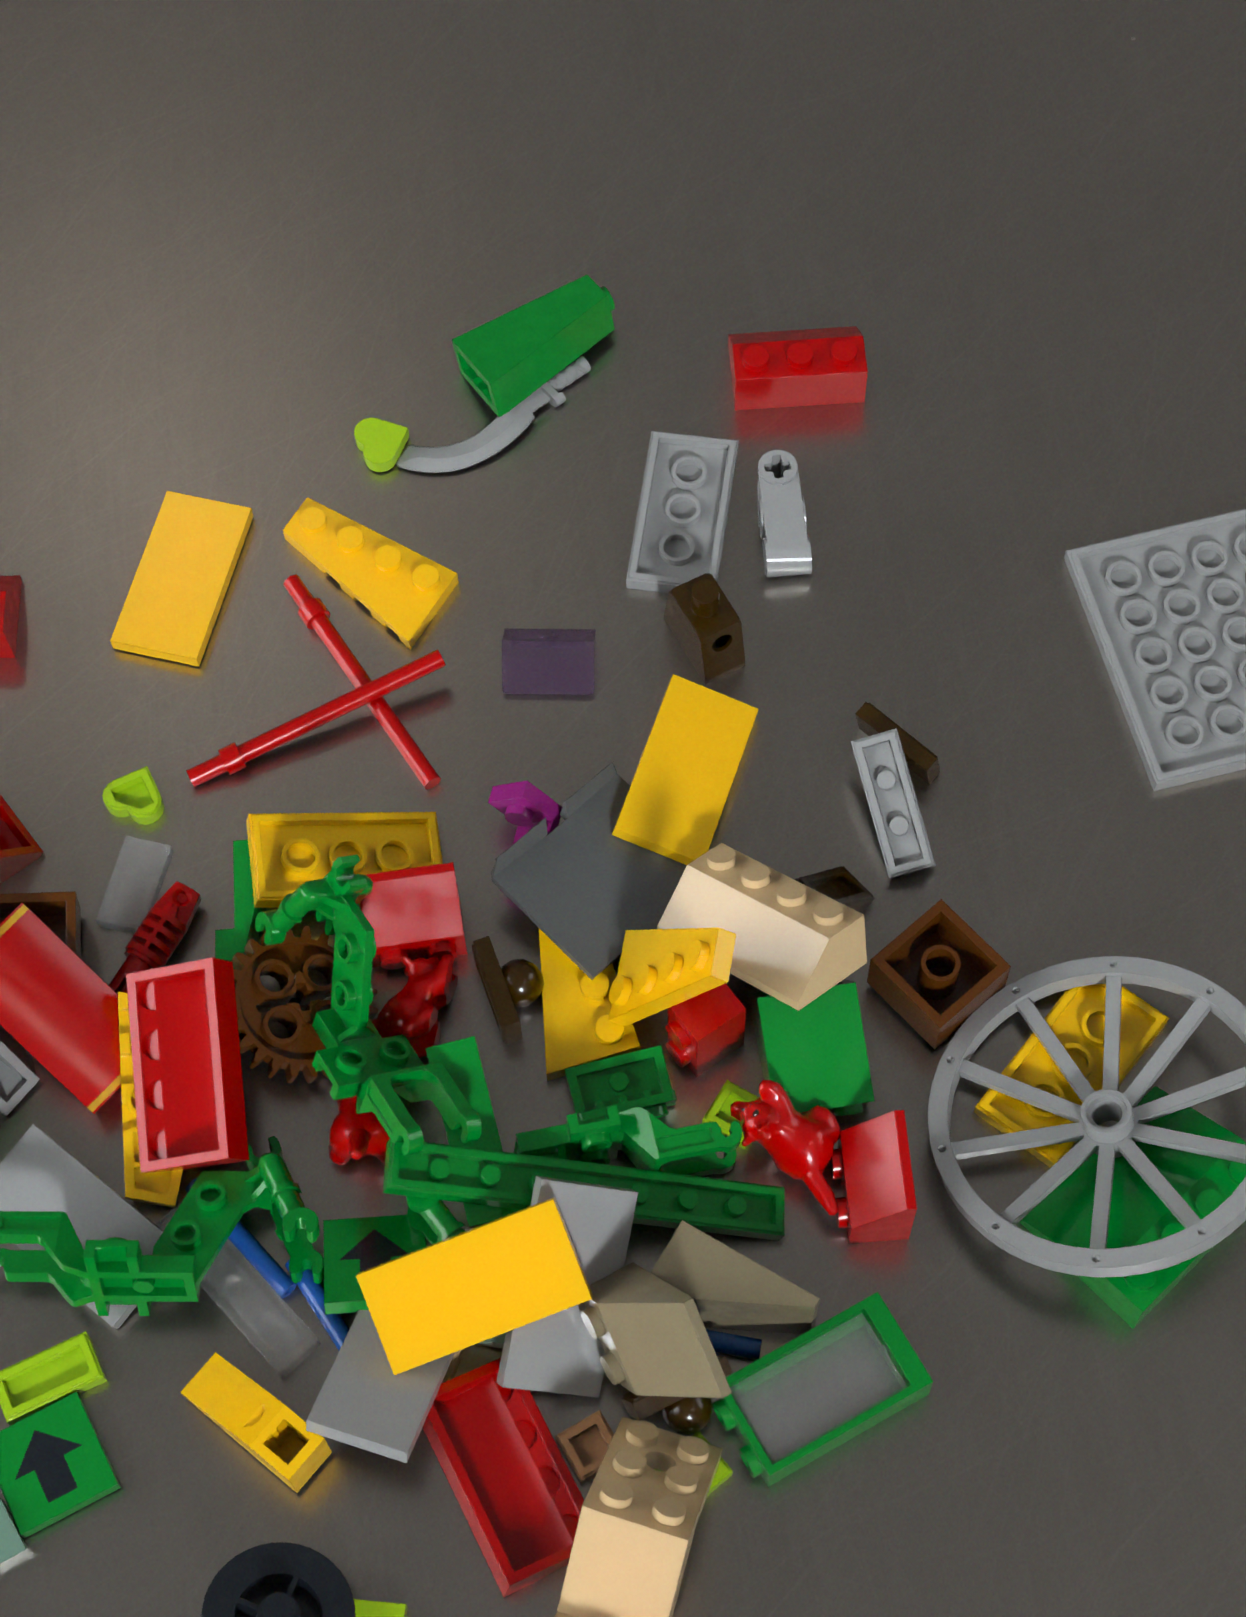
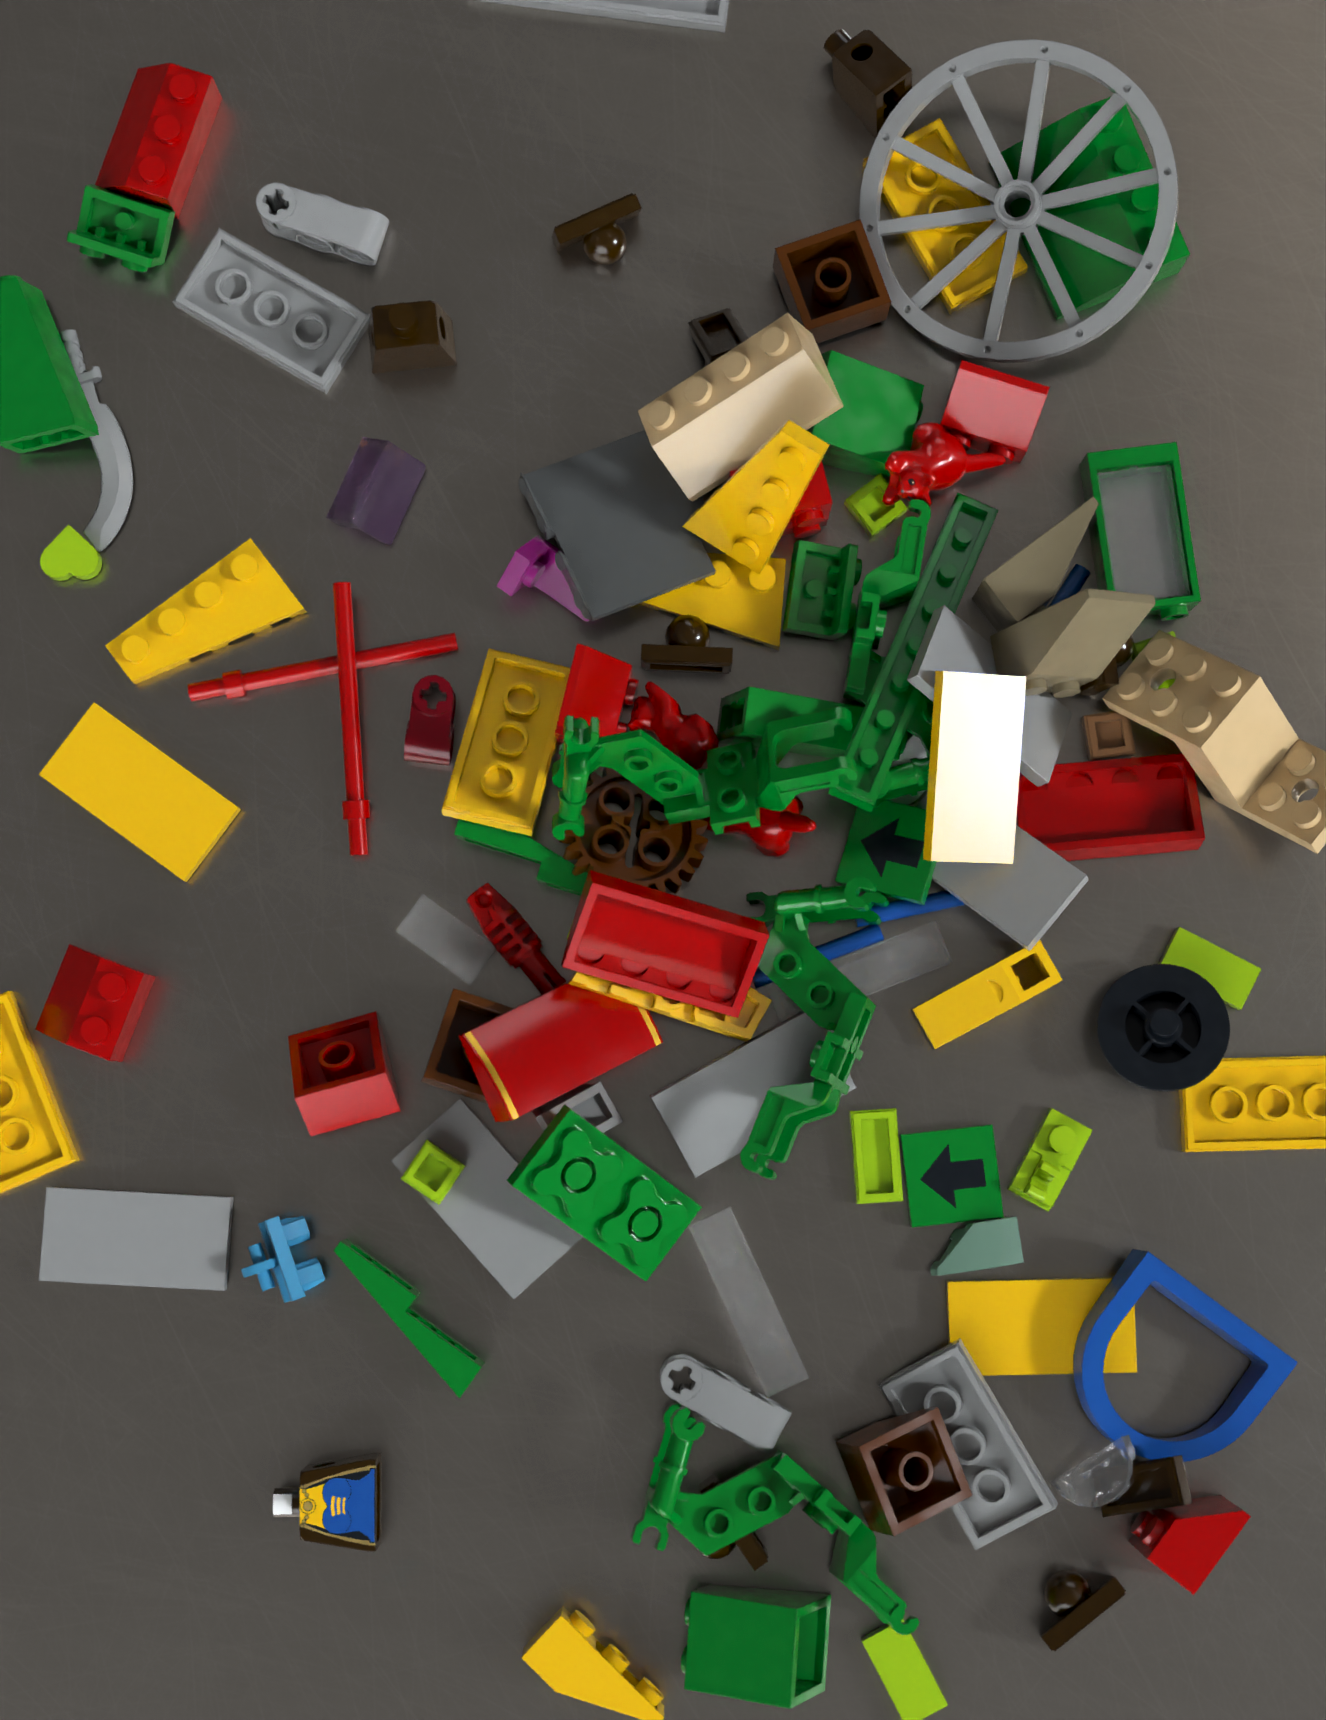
camera: 70 degrees left, 20 degrees up
lime tile [102,766,165,825] -> none
yellow tile [612,674,759,865] -> none
light grey tile [851,728,936,879] -> none
none -> green bracket [66,184,176,272]
none -> dark red piece [404,675,456,766]
none -> dark brown torso [824,29,912,139]
none -> lime plate [1007,1108,1093,1212]

